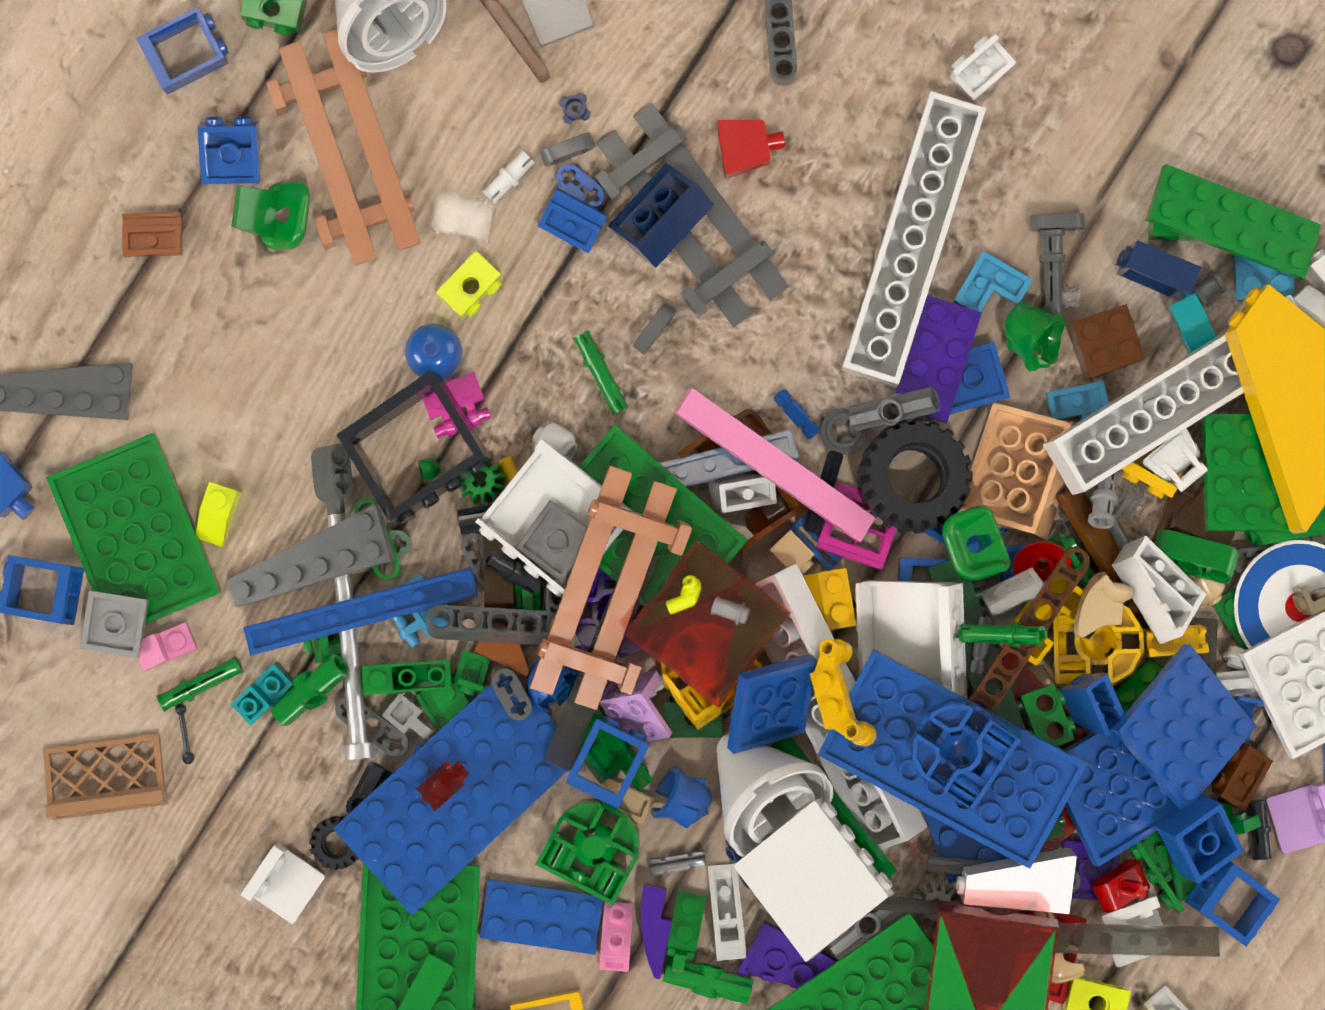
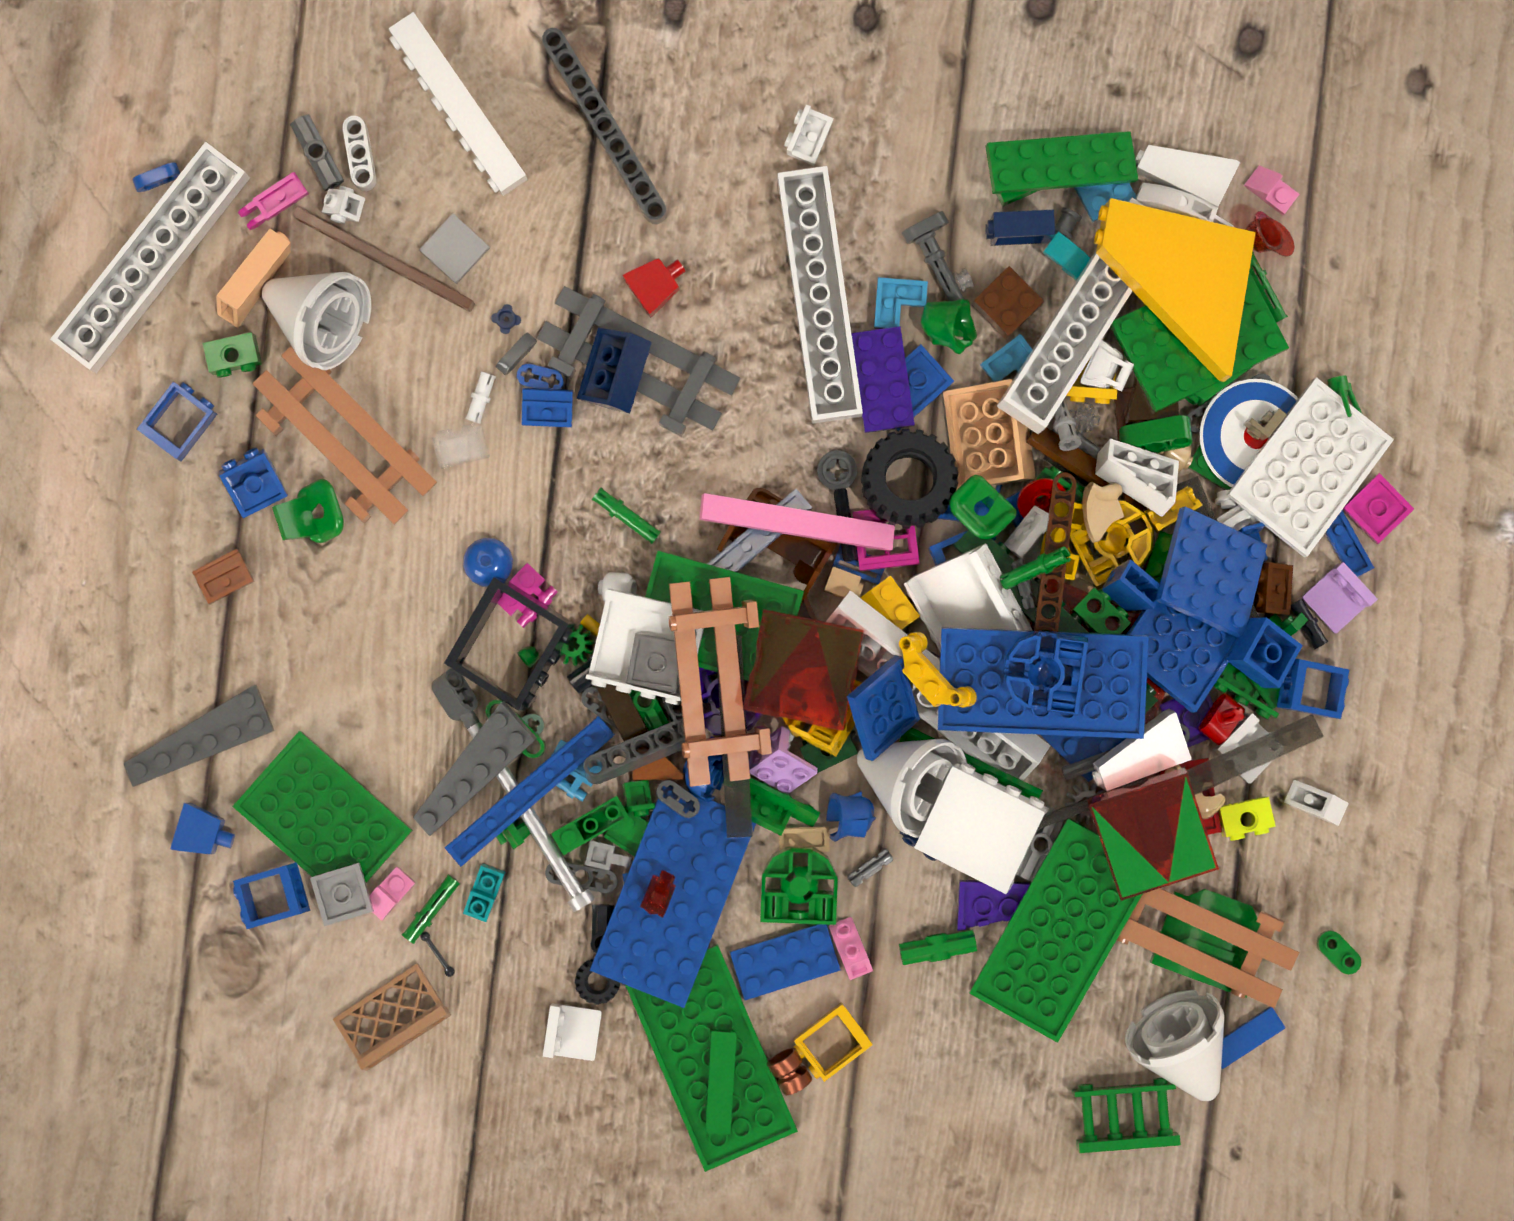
camera: 25 degrees left, 0 degrees up
neon yellow slope [196,482,242,547] -> none
green piece [270,654,350,726] -> none
neon yellow brick [436,251,503,319] -> none
black pin [483,550,542,594] -> none
blue window [565,716,650,809] -> none
dark grey beam [633,303,677,355] -> none
dark purple slope [641,883,672,979] -> none
neon yellow arm [666,575,702,615] -> none
green hinge [666,891,707,975] -> none
white slope [708,474,777,513] -> none
white slope [708,863,746,961] -> none
light grey pin [711,596,751,625] -> none
blue axle [774,389,820,439] -> none
dark grey piece [849,386,940,431] -> none

